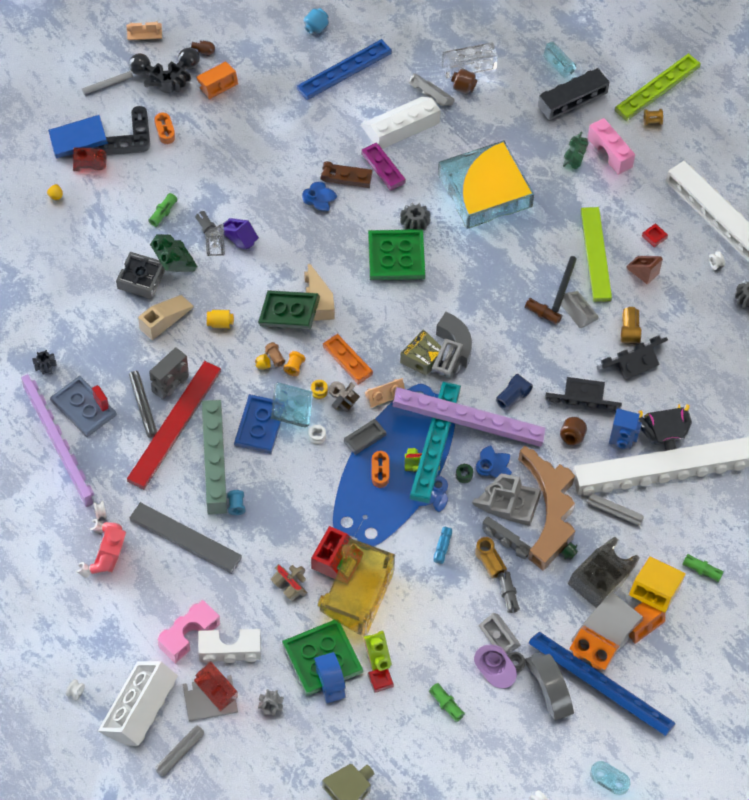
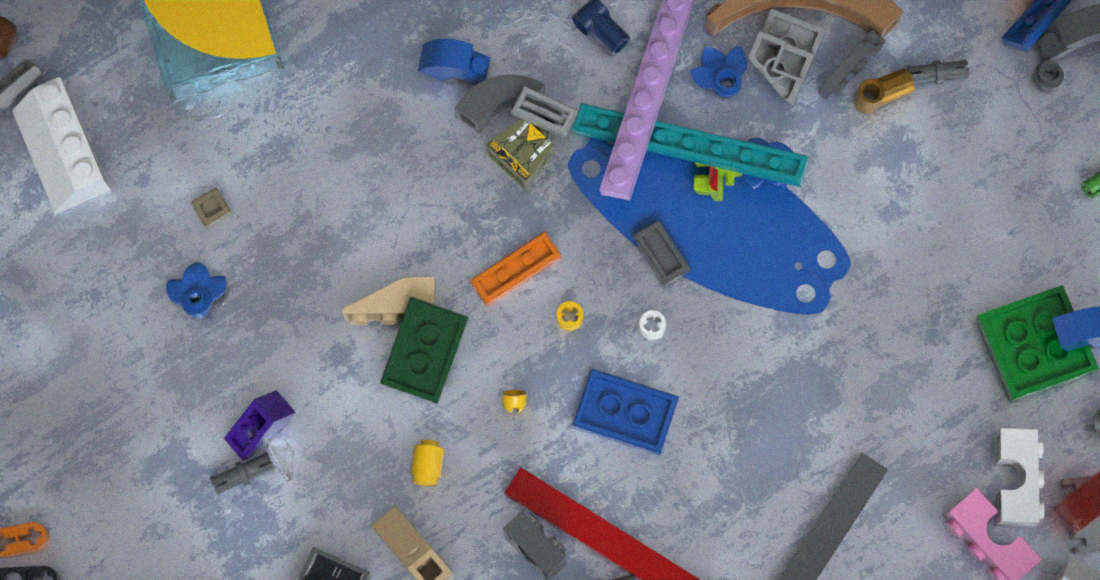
camera: 80 degrees left, 15 degrees up
bright green pin [148,193,178,227] -> none
dark green plate [150,234,198,272] -> none
sand green arch [202,400,227,514] -> none
dark azure bush [227,490,246,515] -> none
medium nougat pin [265,342,286,367] -> none
dark tan hips [270,564,308,601] -> none
clear light blue plate [271,382,313,428] -> none
light orange bush [283,351,306,376] -> none
red slope [311,526,365,584] -> none
clear yellow windscreen [318,538,396,636] -> none
reddish brown plate [320,161,373,188] -> none
hips [328,381,360,412] -> none
magenta plate [361,142,406,191] -> none
lime hips [363,630,392,671] -> none
light nougat hinge [365,378,405,407] -> none
green plate [368,229,425,280] -> none
red tile [368,669,394,693] -> none
orange beam [372,451,389,488] -> none
dark grey gear [400,202,431,231] -> none
dark azure axle [433,526,453,564] -> none
dark green bush [455,463,474,483] -> none
lavender piece [474,645,517,688] -> none
light grey slope [478,613,521,654] -> none
none -> dark tan tile [191,187,233,229]
none -> blue brick [418,39,490,85]

